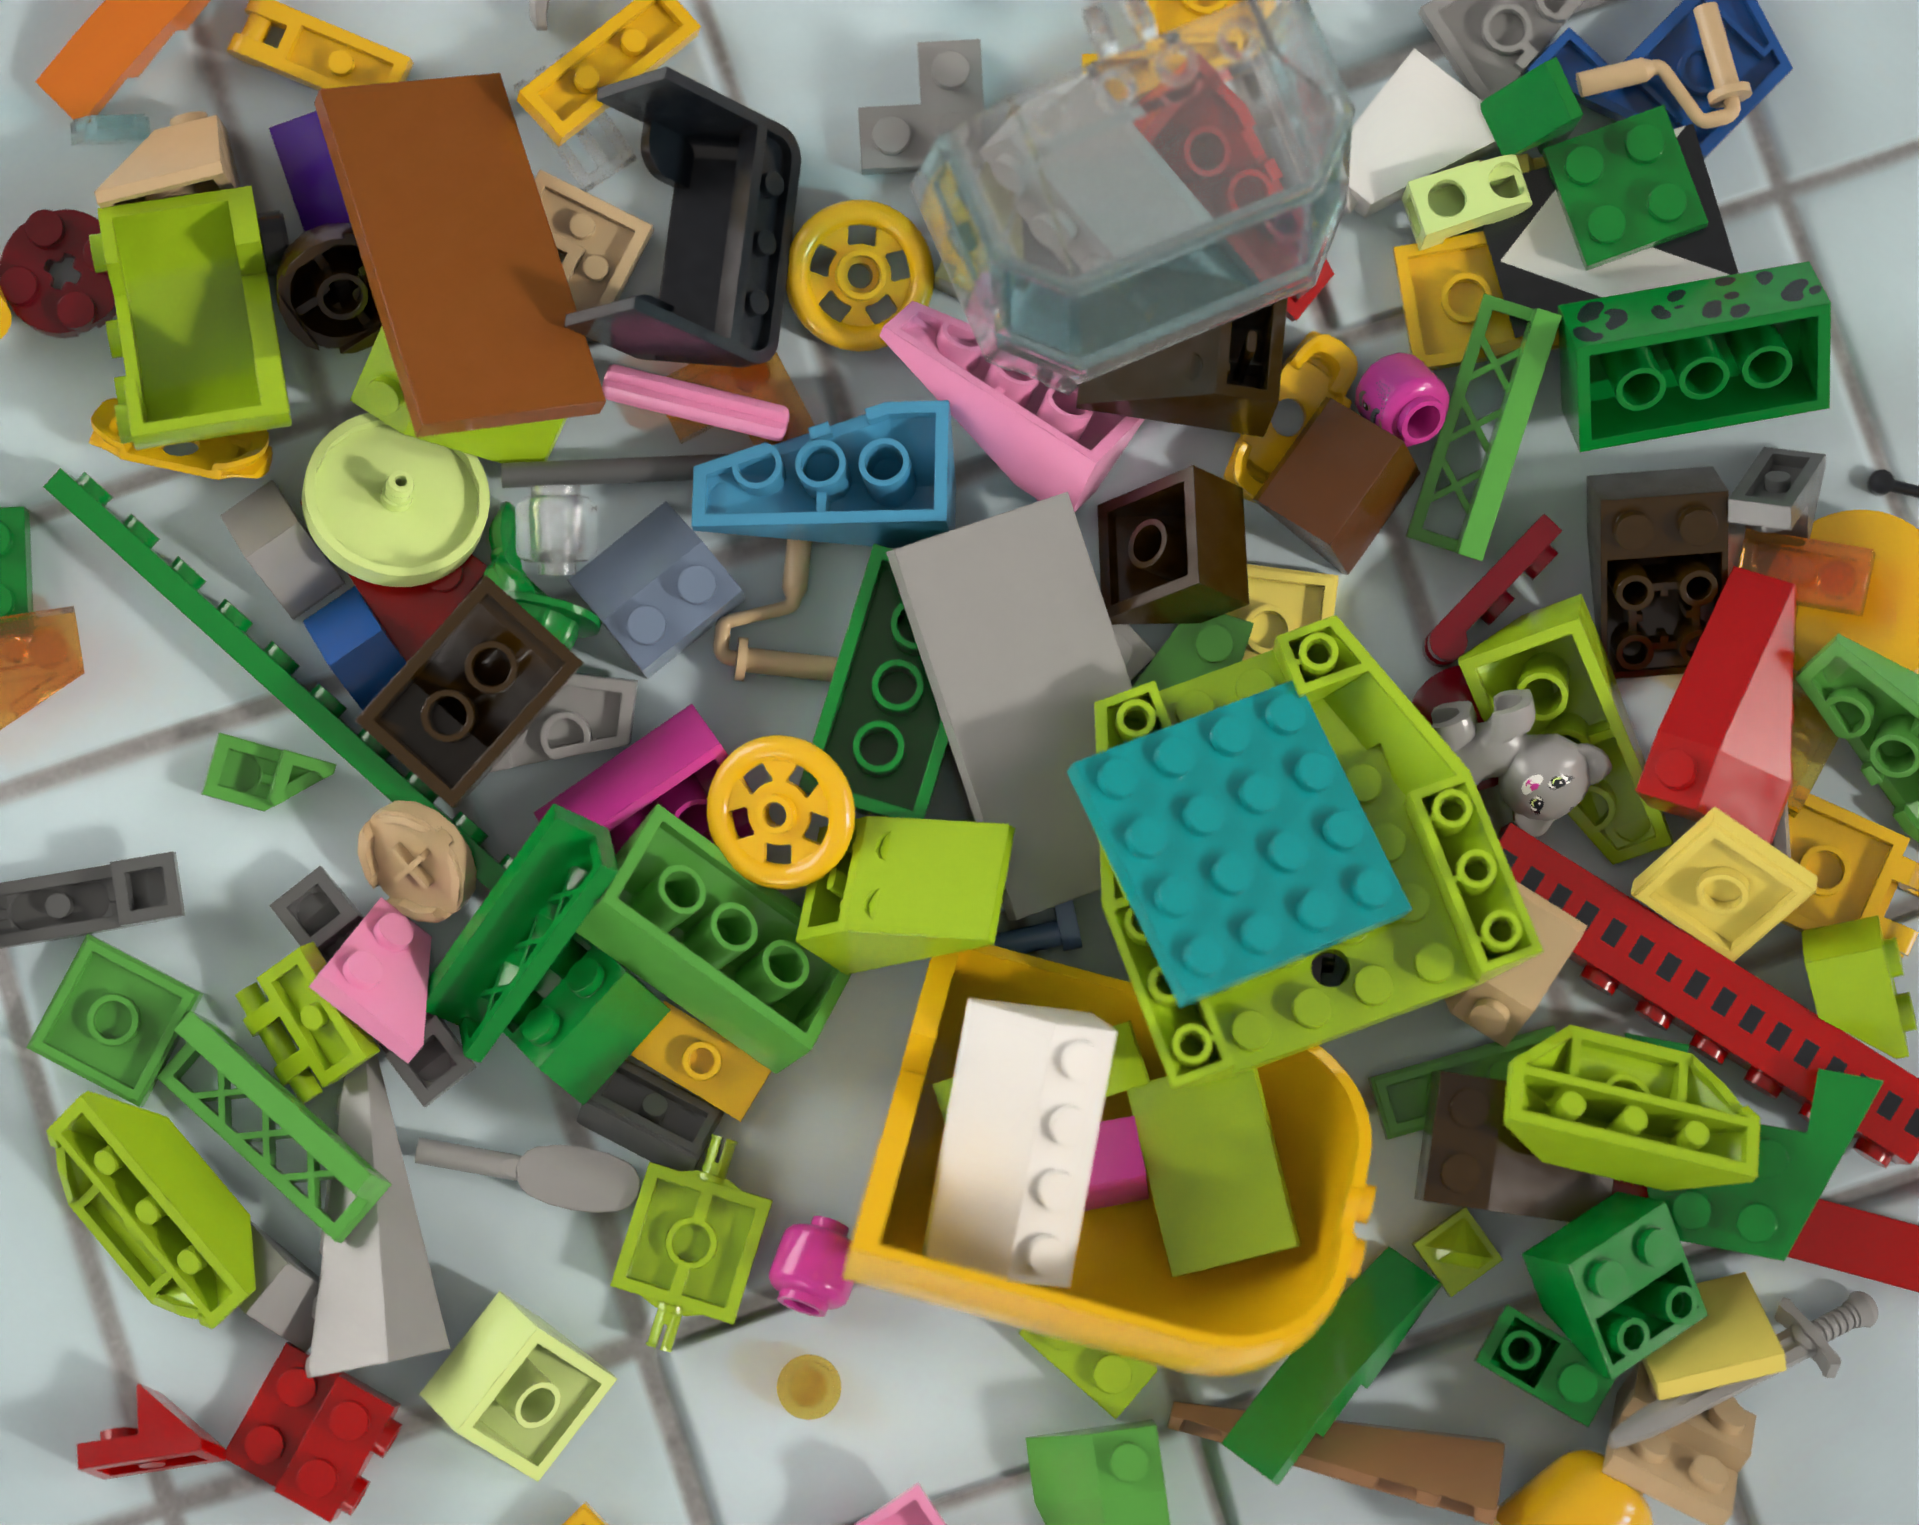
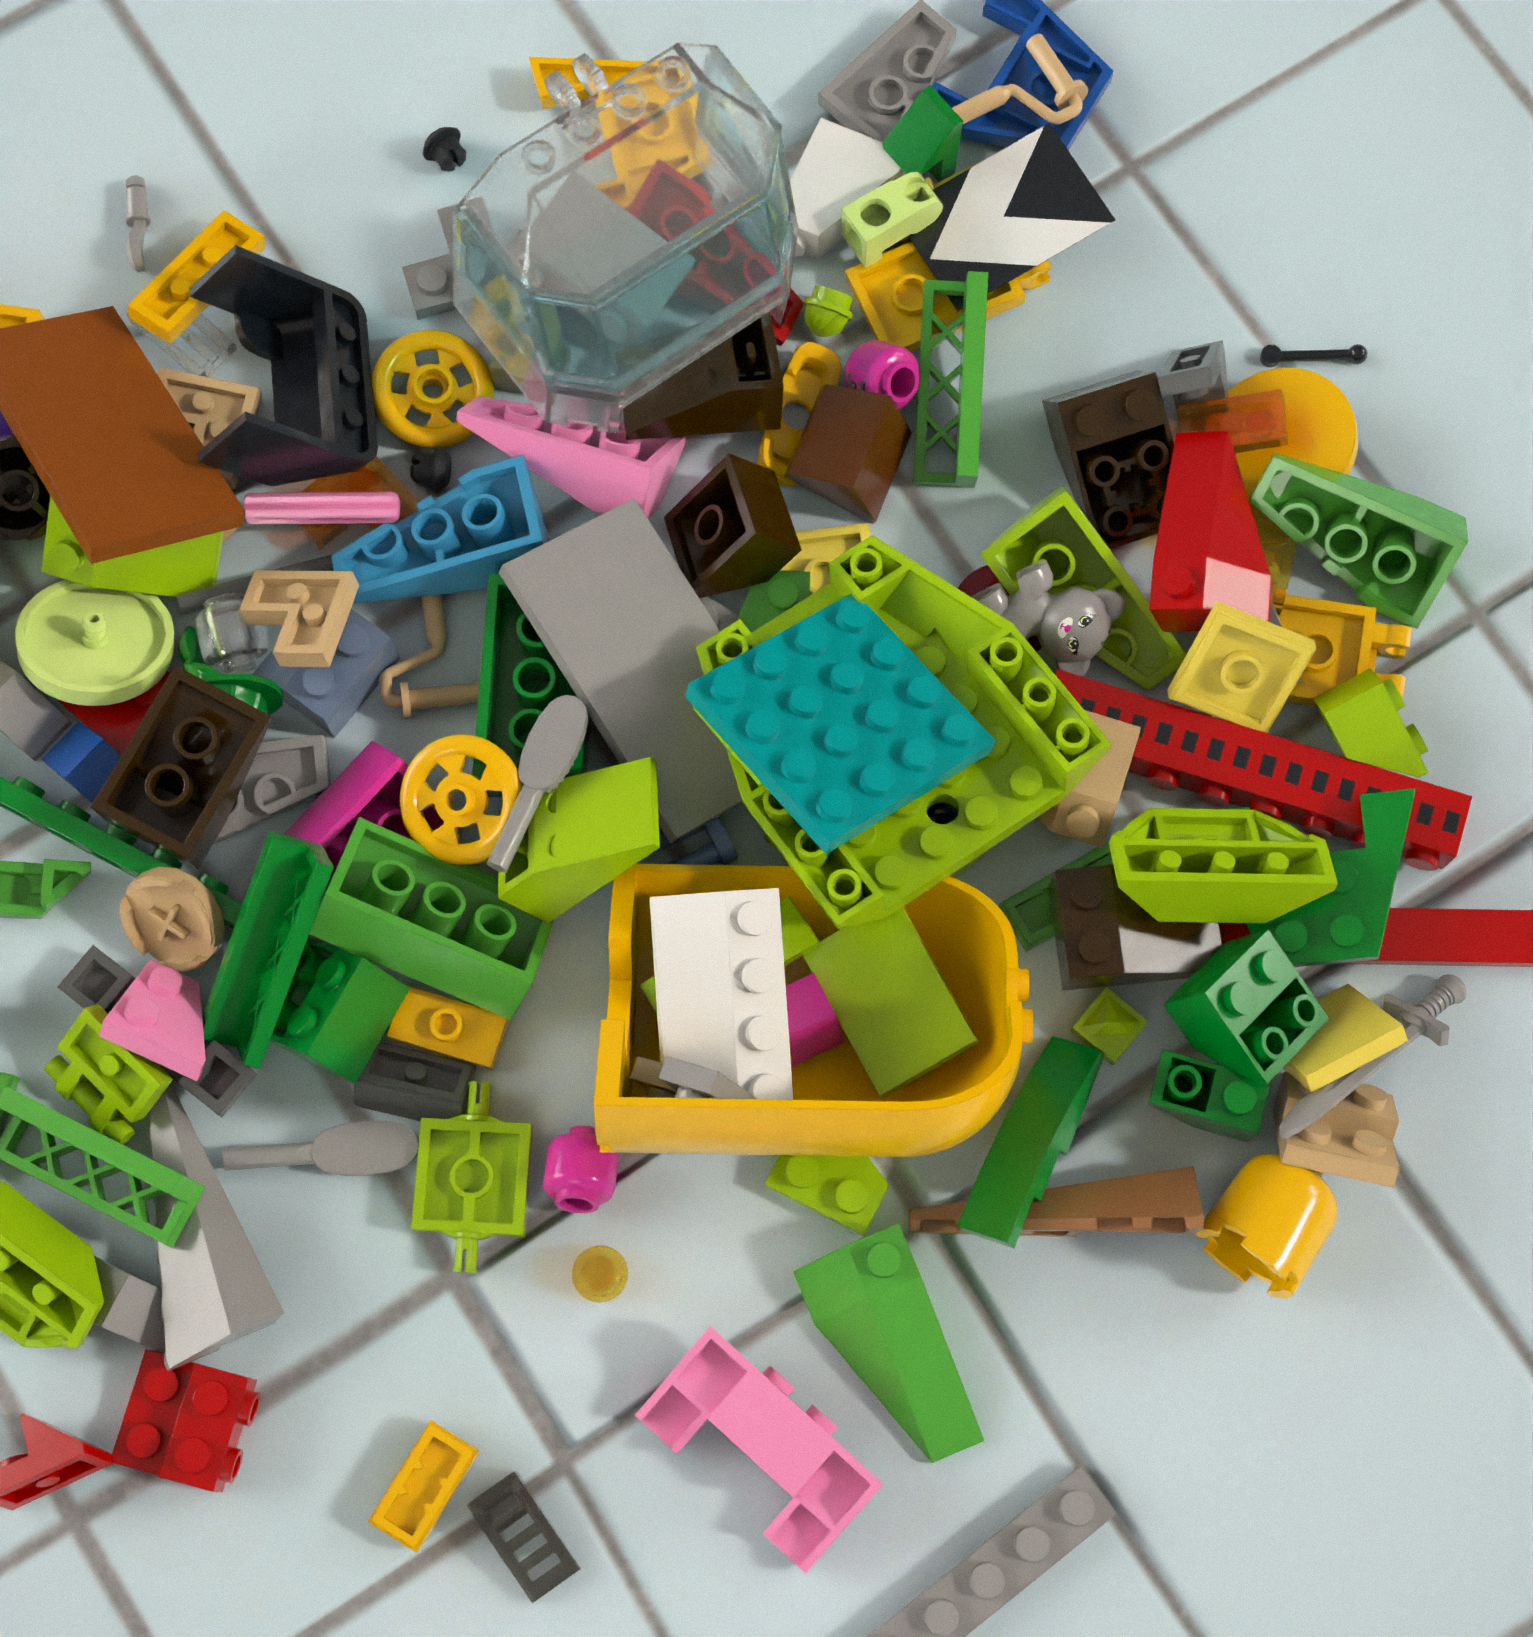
camera: 10 degrees left, 10 degrees down
yellowish green slope [419,1291,617,1482] -> none
dark red plate [1422,514,1562,667] -> none
green plate [1542,105,1708,271] -> none
green brick [1558,261,1831,452] -> none
none -> tan plate [239,570,359,667]
none -> black piece [410,446,451,493]
none -> light grey piece [487,695,588,873]
none -> light grey plate [630,1056,757,1099]
none -> lime plate [803,285,853,337]

